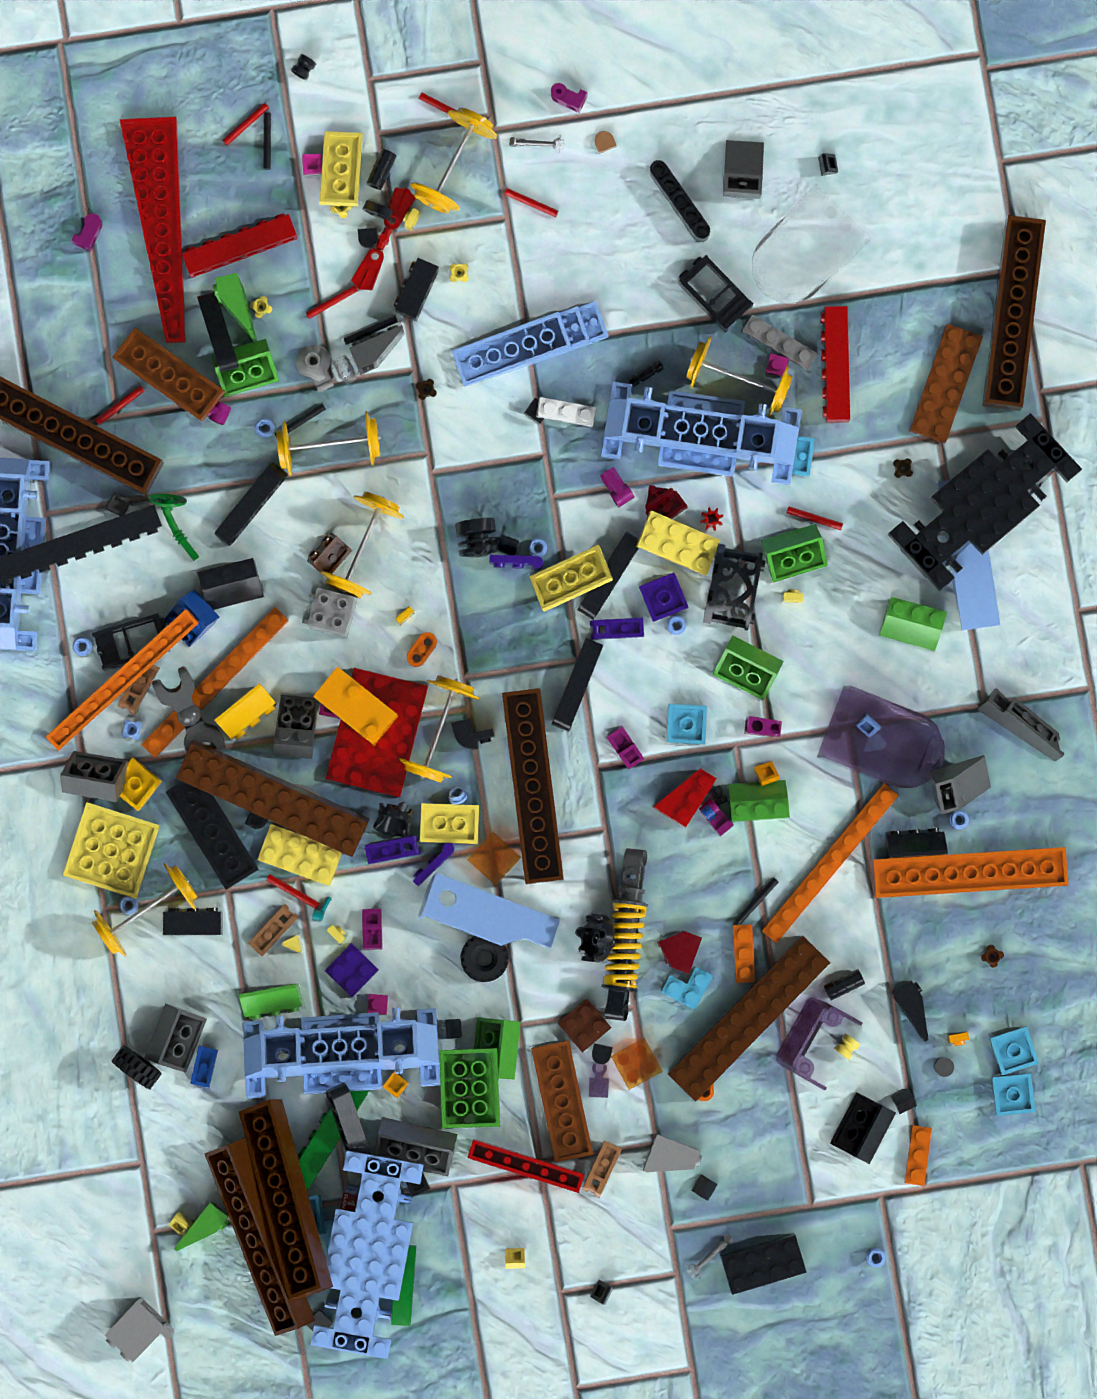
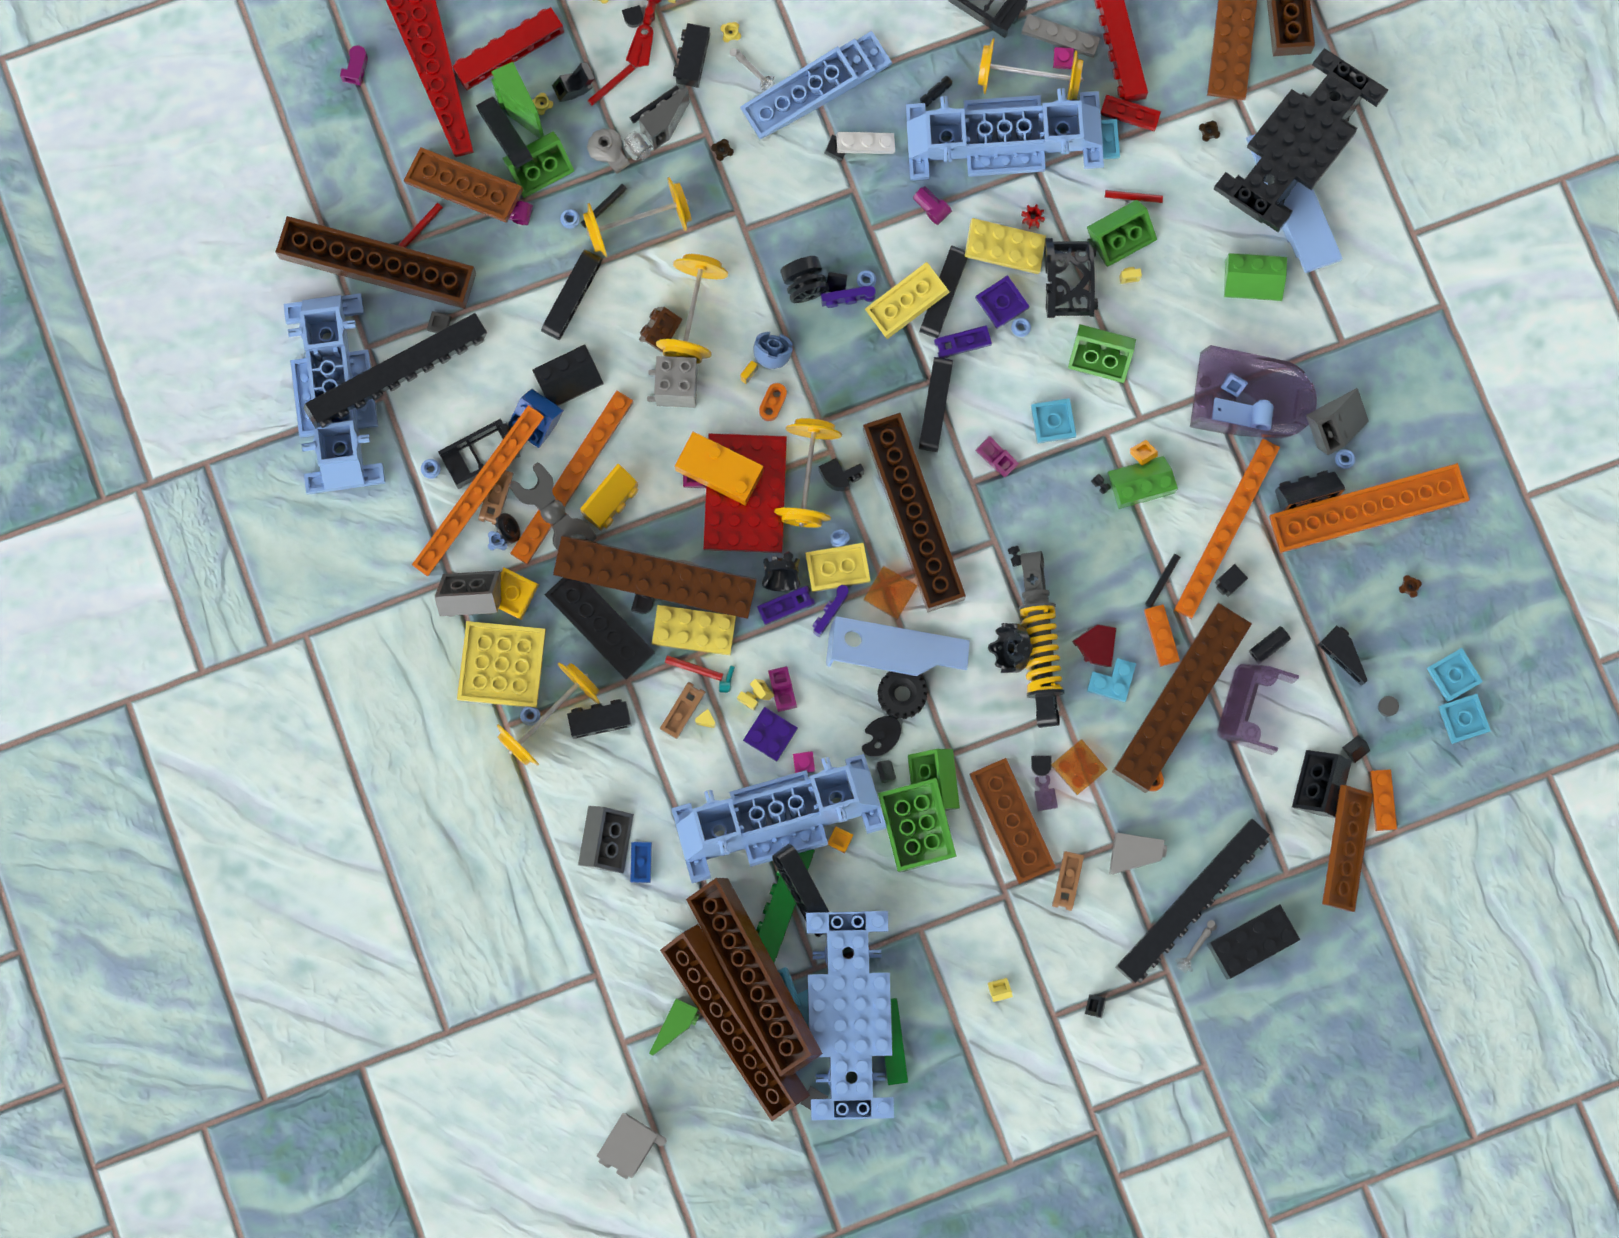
camera: 15 degrees left, 5 degrees down
black tyre [111,1045,162,1090] -> none
green dish [148,493,199,561] -> none
light yellow slope [169,1211,194,1237] -> none
bright green slope [239,984,303,1020] -> none
dark grey slope [273,695,319,759] -> none
red sticker [340,1192,358,1212] -> none
dark grey slope [374,1117,458,1176] -> none
black plate [406,1171,430,1197] -> none
white sticker [422,1085,441,1108] -> none
red brick [468,1139,585,1193] -> none
copper plate [558,998,612,1053] -> none
dark red slope [645,485,688,519] -> none
red wedge [653,768,717,828] -> none
black slope [691,1174,718,1201] -> none
magenta leg [699,799,734,837] -> none
magenta leg [744,716,782,737] -> none
light yellow wheel [834,1033,861,1060] -> none
light blue plate [866,1248,885,1267] -> none
light orange plate [947,1032,970,1046] -> none
dark grey wedge [978,688,1064,761] -> none
none -> black gear [494,513,520,544]
none -> black brick [552,62,595,102]
none -> light grey piece [730,48,775,90]
none -> light yellow plate [750,679,775,700]
none -> medium blue cylinder [753,332,793,369]
none -> black piece [862,716,901,757]
none -> black piece [1008,546,1021,567]
none -> red plate [1100,95,1161,132]
none -> black brick [1115,819,1270,984]
none -> light blue door [1212,397,1274,431]
none -> black brick [1215,564,1248,597]
none -> dark orange plate [1322,785,1373,912]

